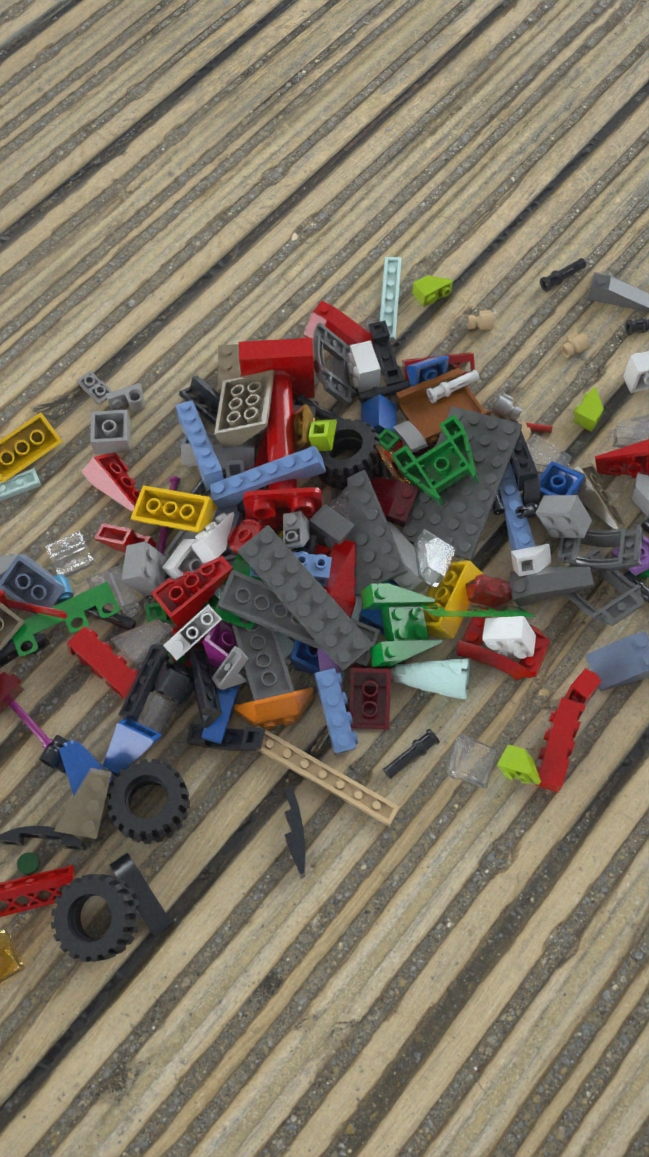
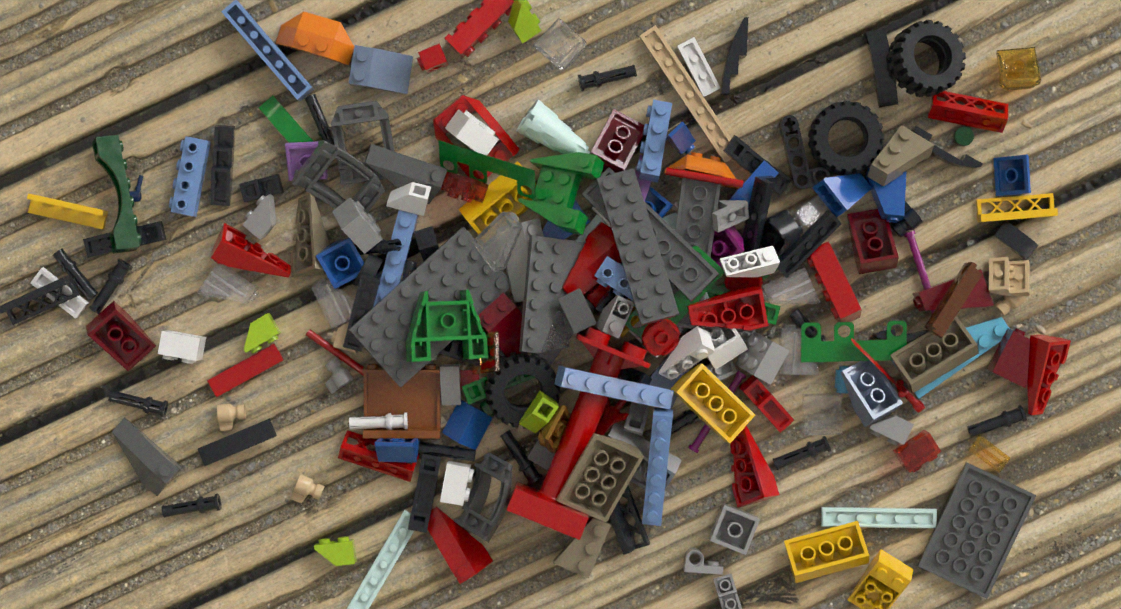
camera: 155 degrees left, 25 degrees up
none -> black slope [198,418,277,466]
none -> red tile [207,343,284,397]
none -> black slope [414,226,440,262]
none -> blue slope [666,121,696,155]
none -> red bar [666,167,744,188]
none -> white plate [677,37,721,97]
none -> black pin [773,436,831,470]
none -> black beam [779,115,830,189]
none -> dark red slope [847,209,899,274]

